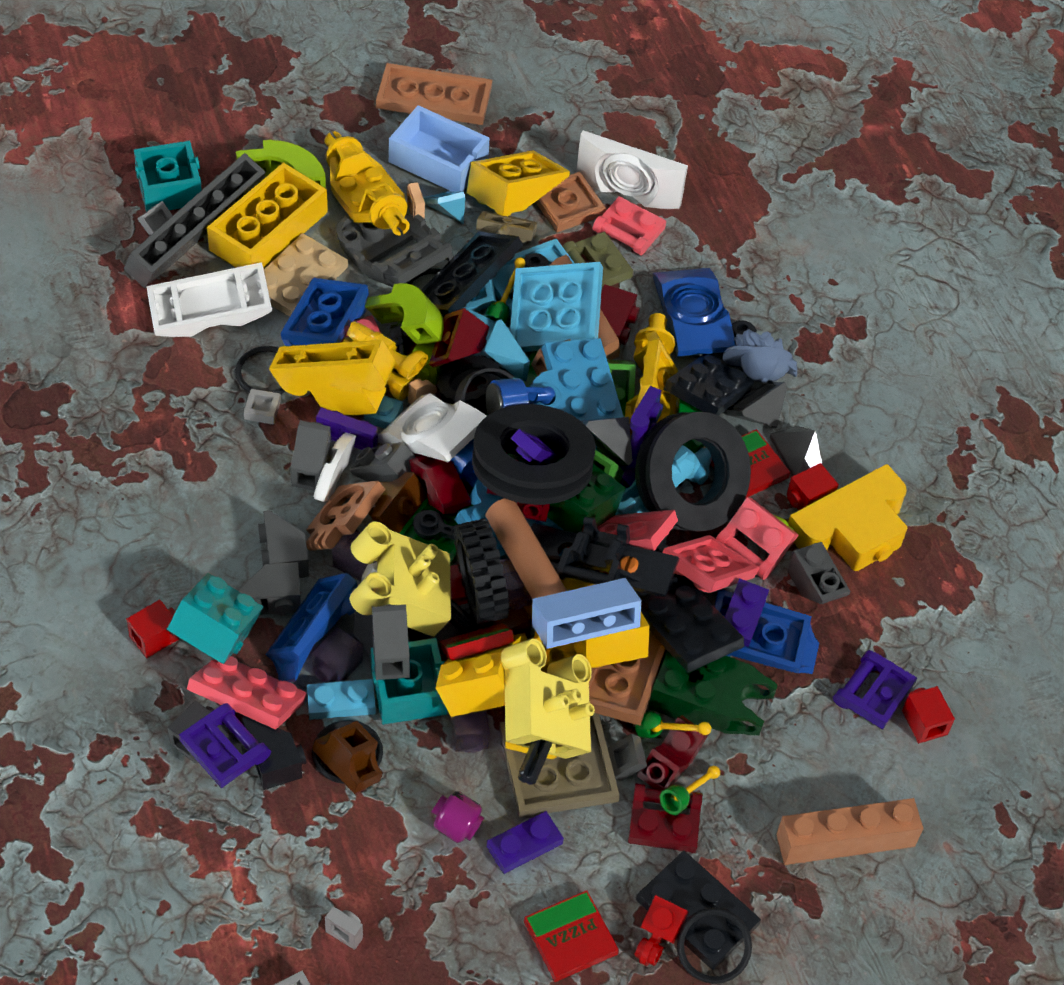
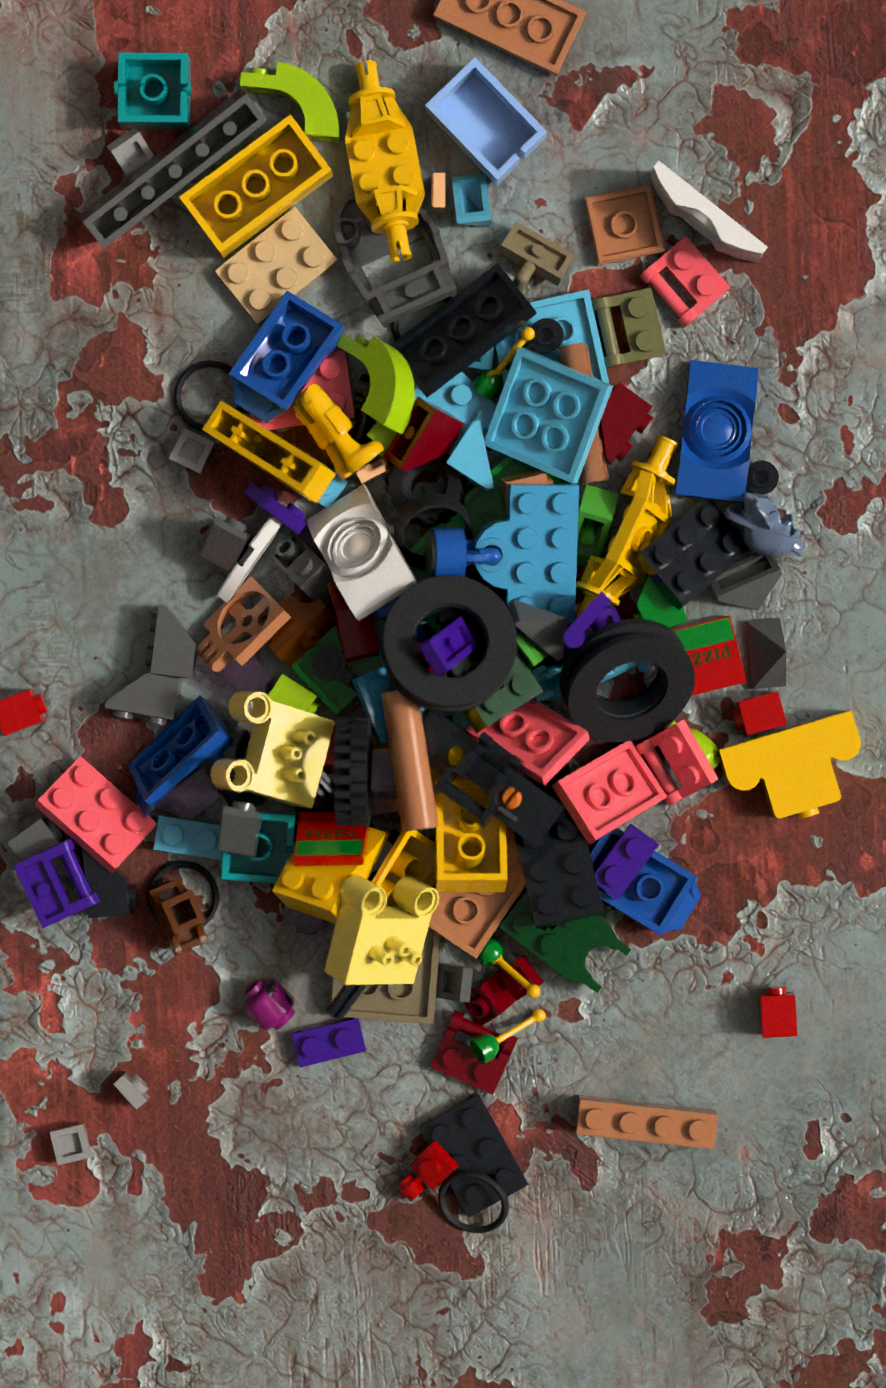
camera: 25 degrees right, 35 degrees up
white slope [146,262,272,337] -> none
teal brick [167,573,263,664] -> none
yellow slope [466,150,570,216] -> none
tile [524,890,619,982] -> none
light blue brick [532,578,641,649] -> none
dark grey slope [787,542,851,604] -> none
dark purple plate [833,650,917,730] -> none

